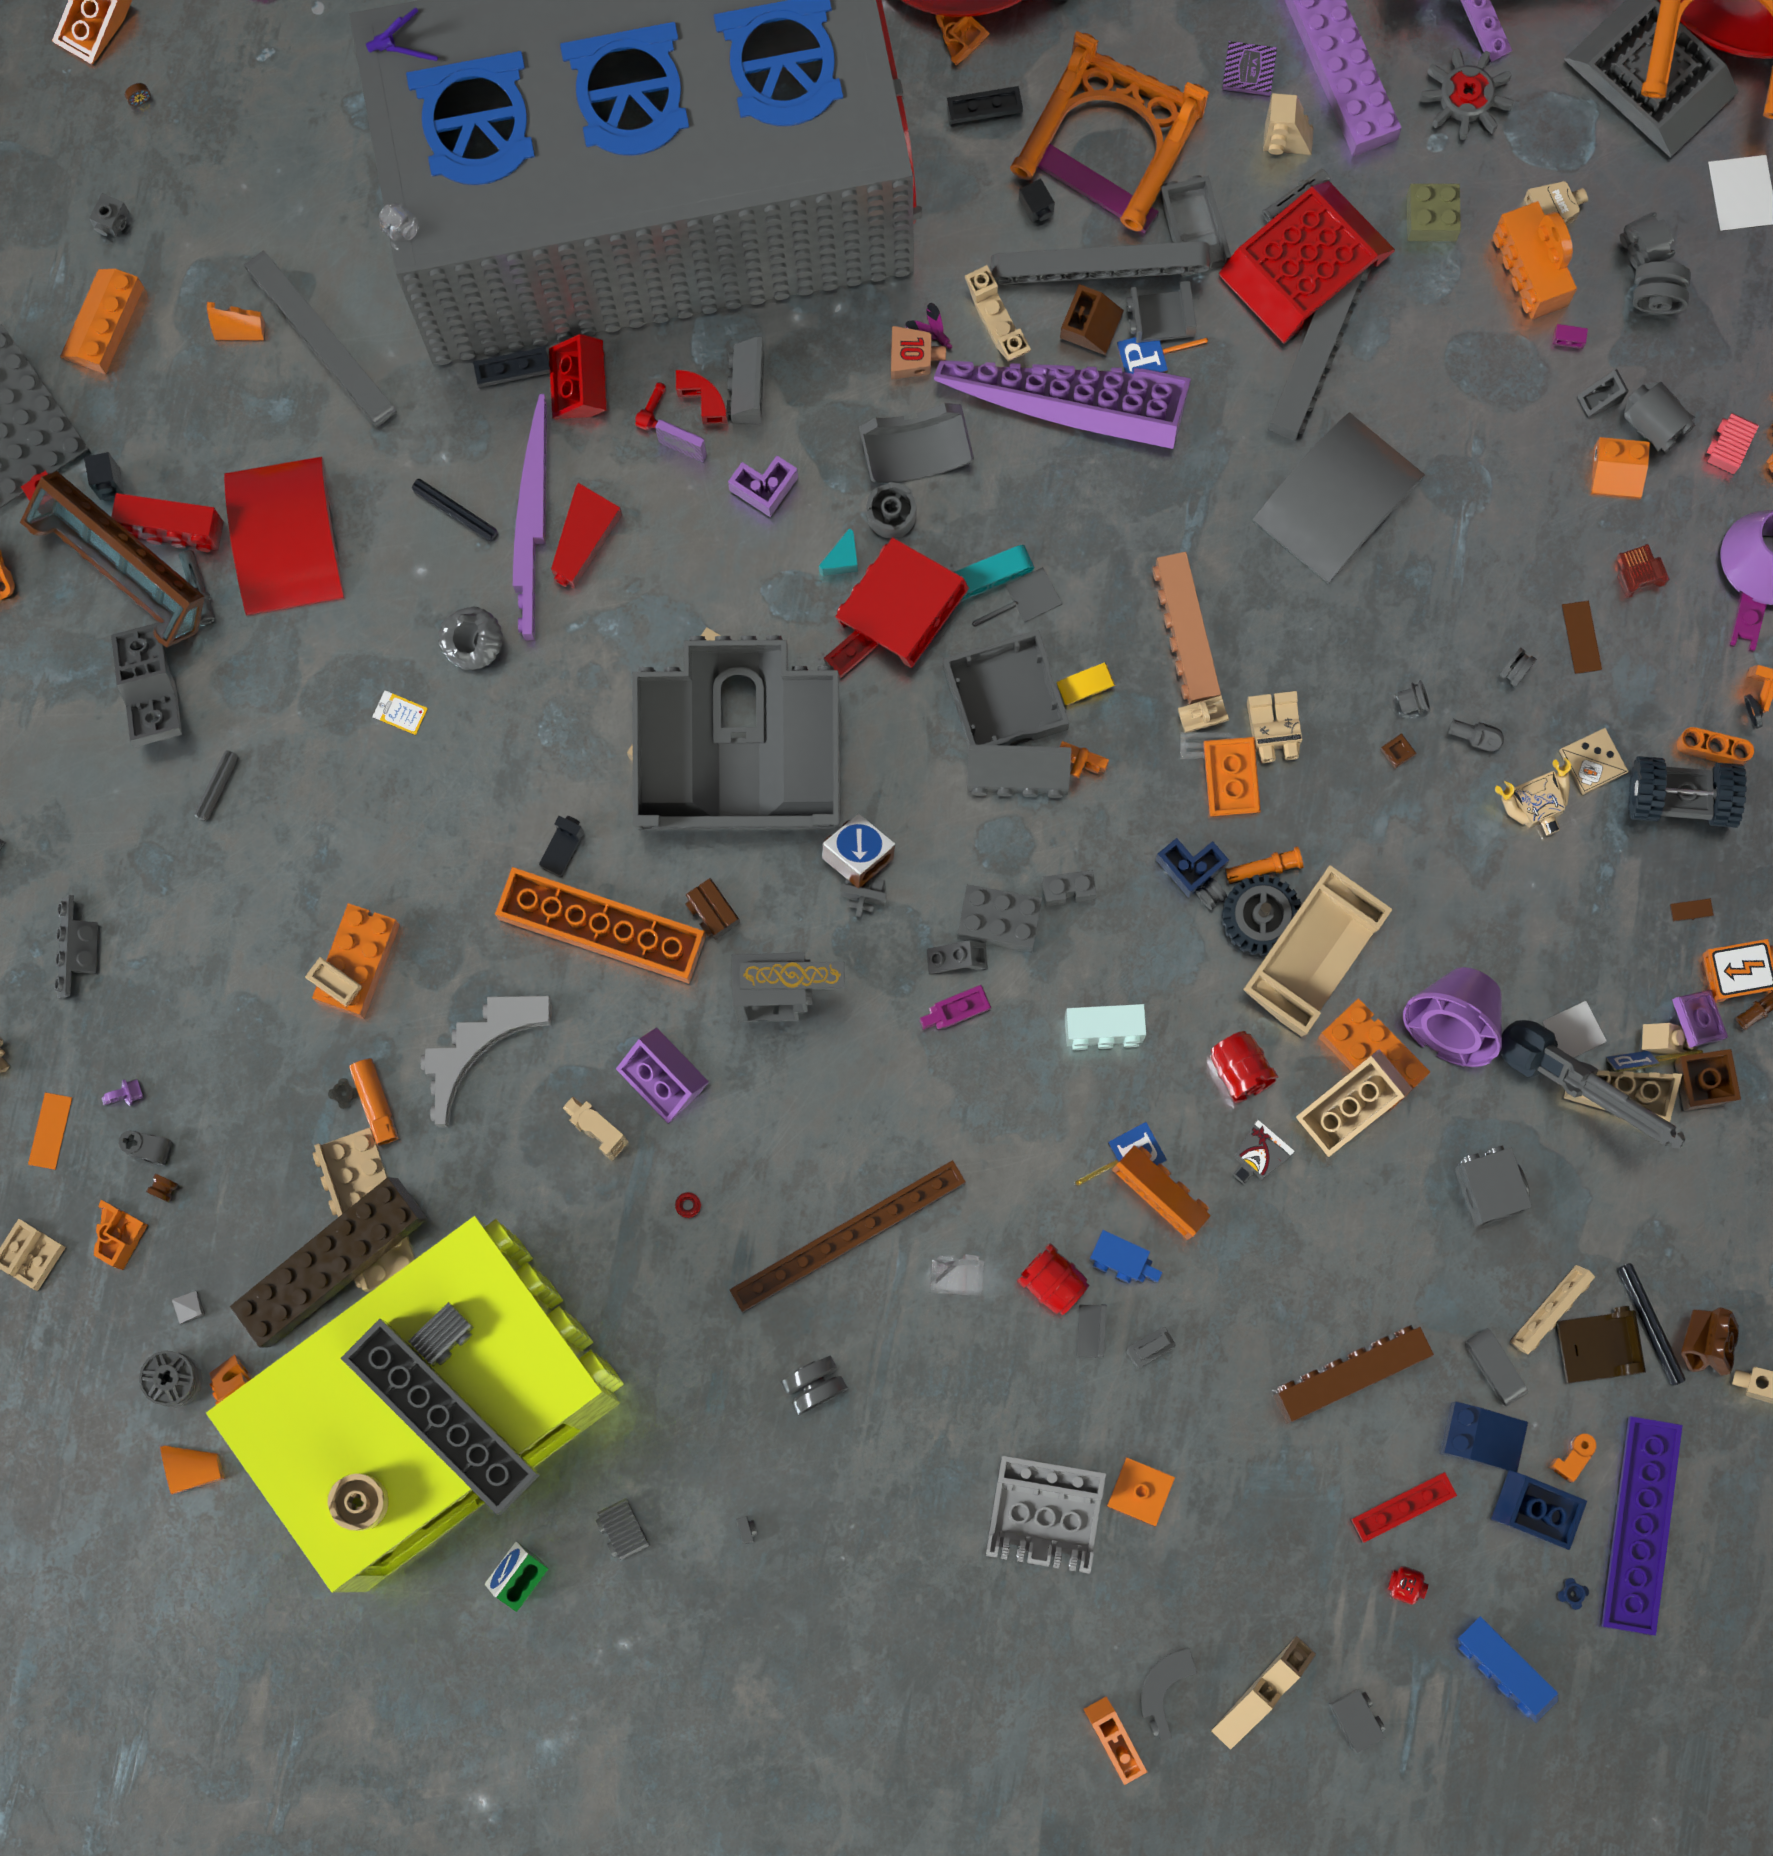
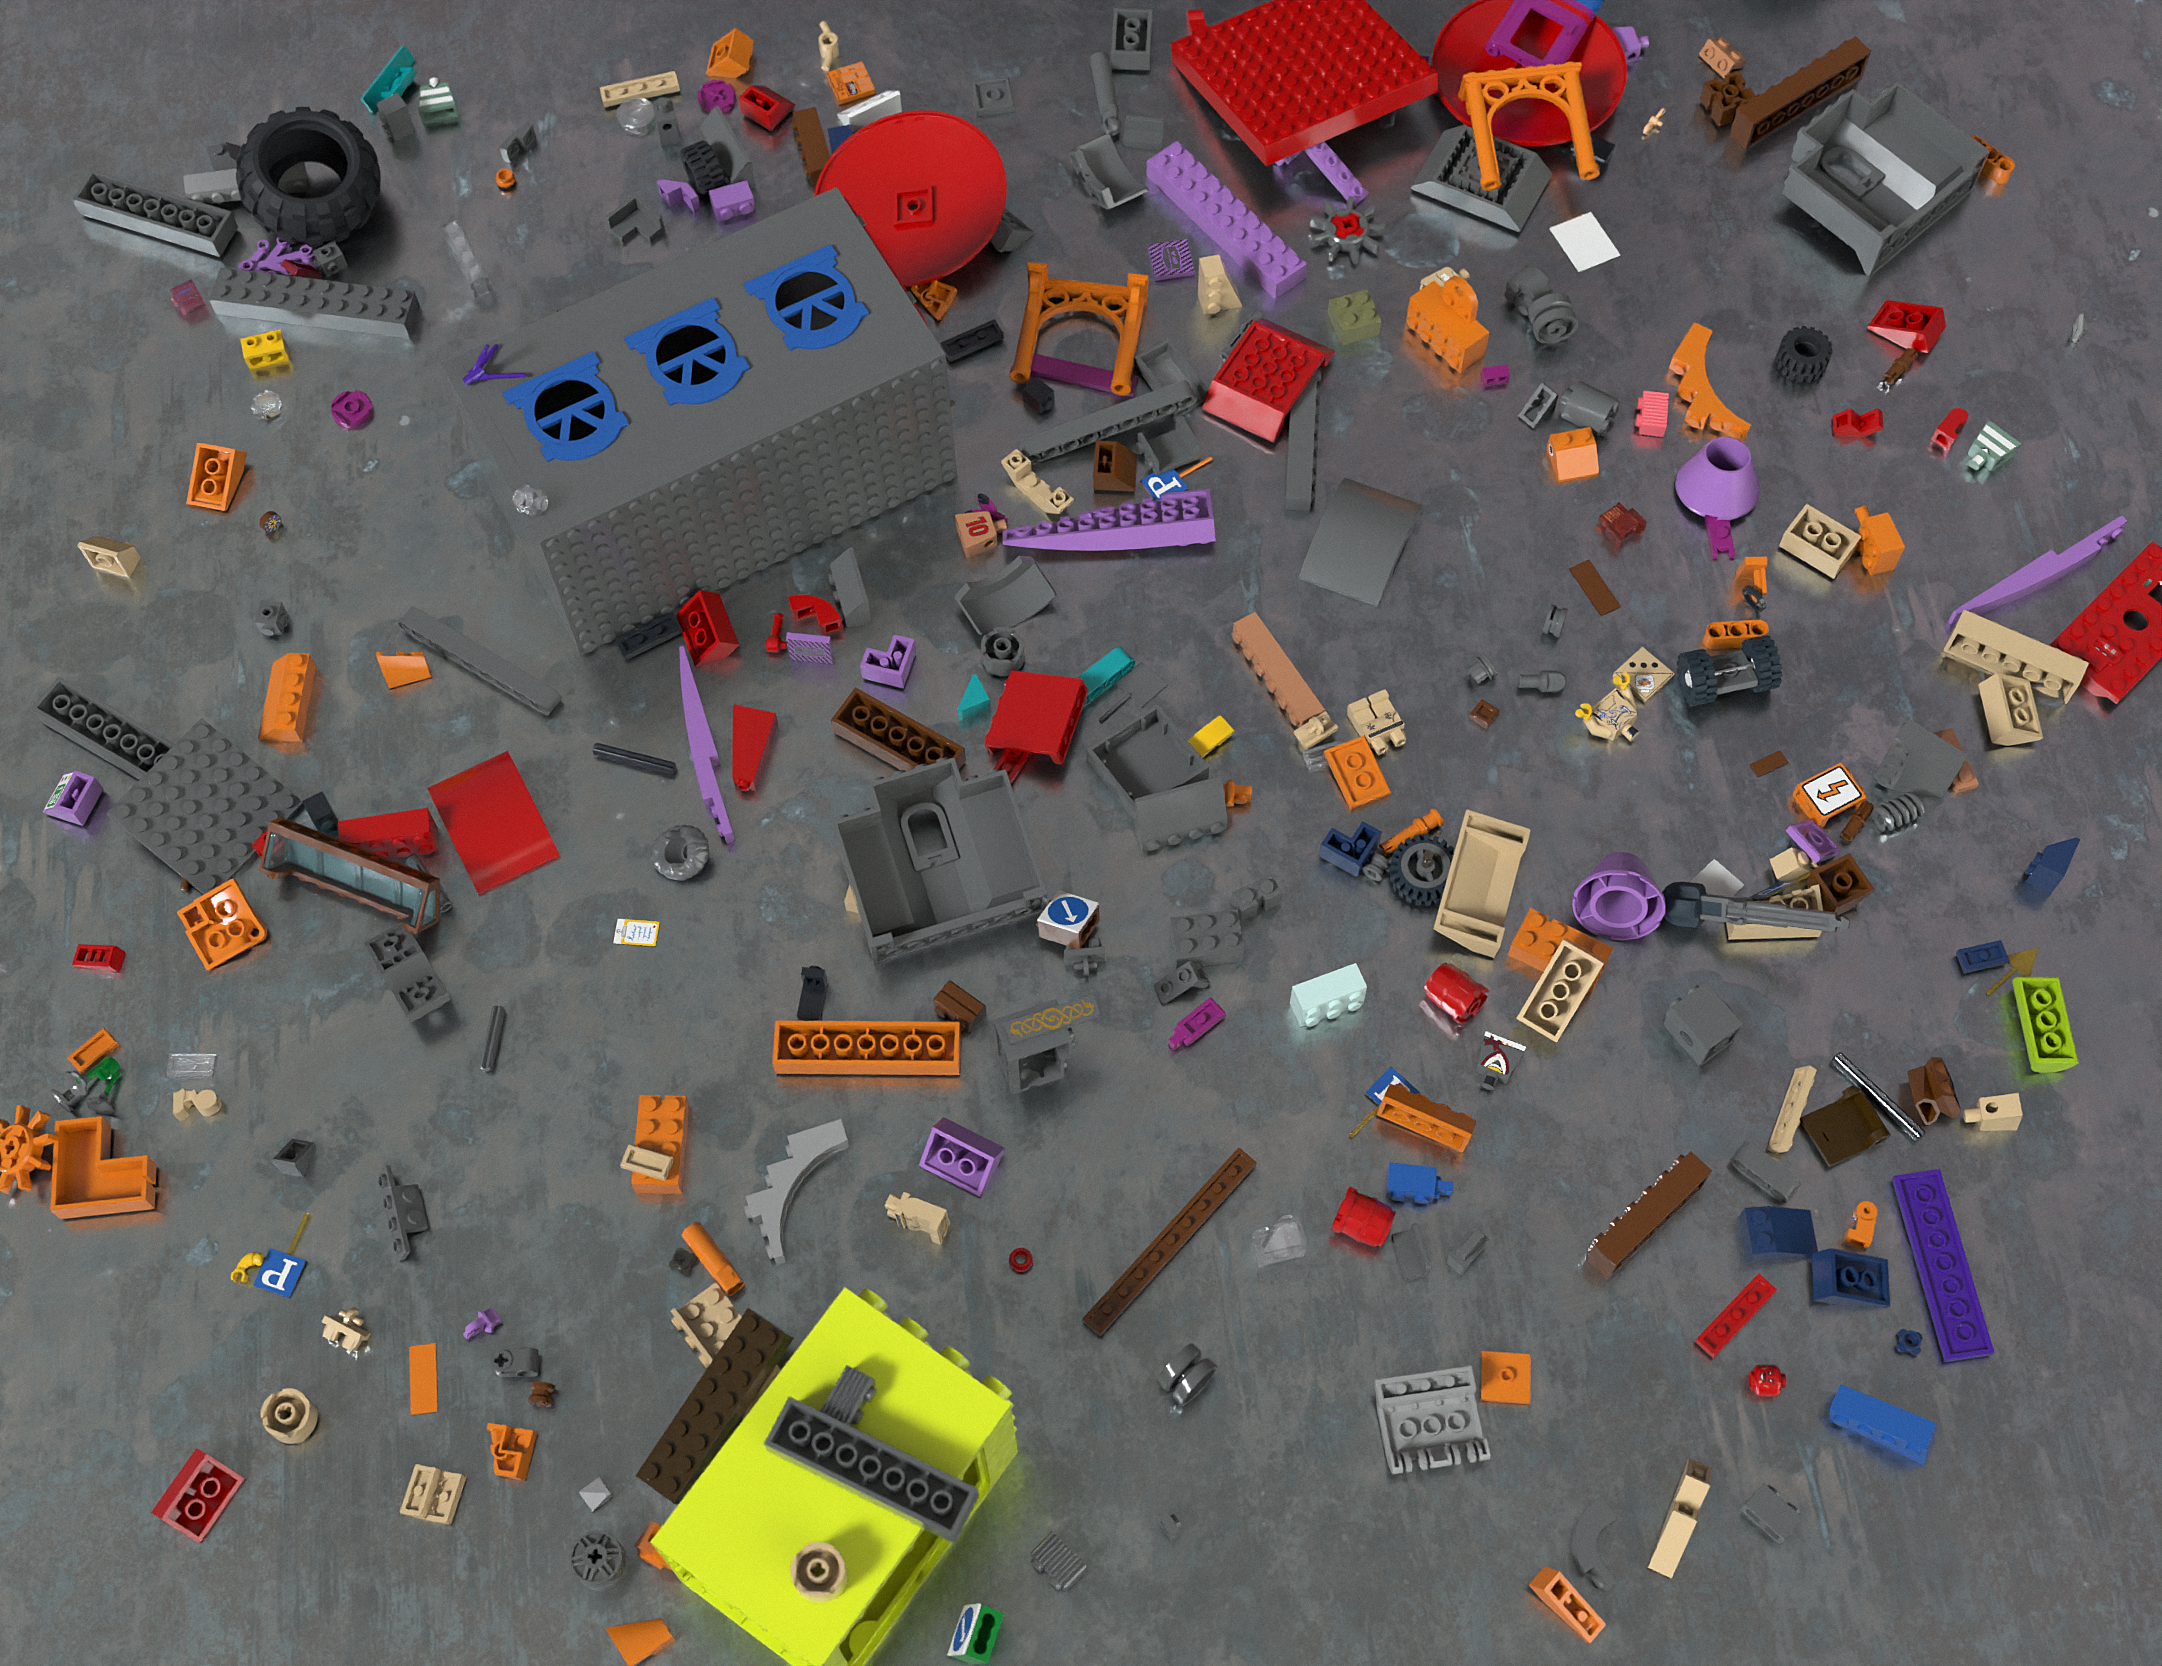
camera: 20 degrees left, 15 degrees down
none -> reddish brown brick [831,687,966,772]

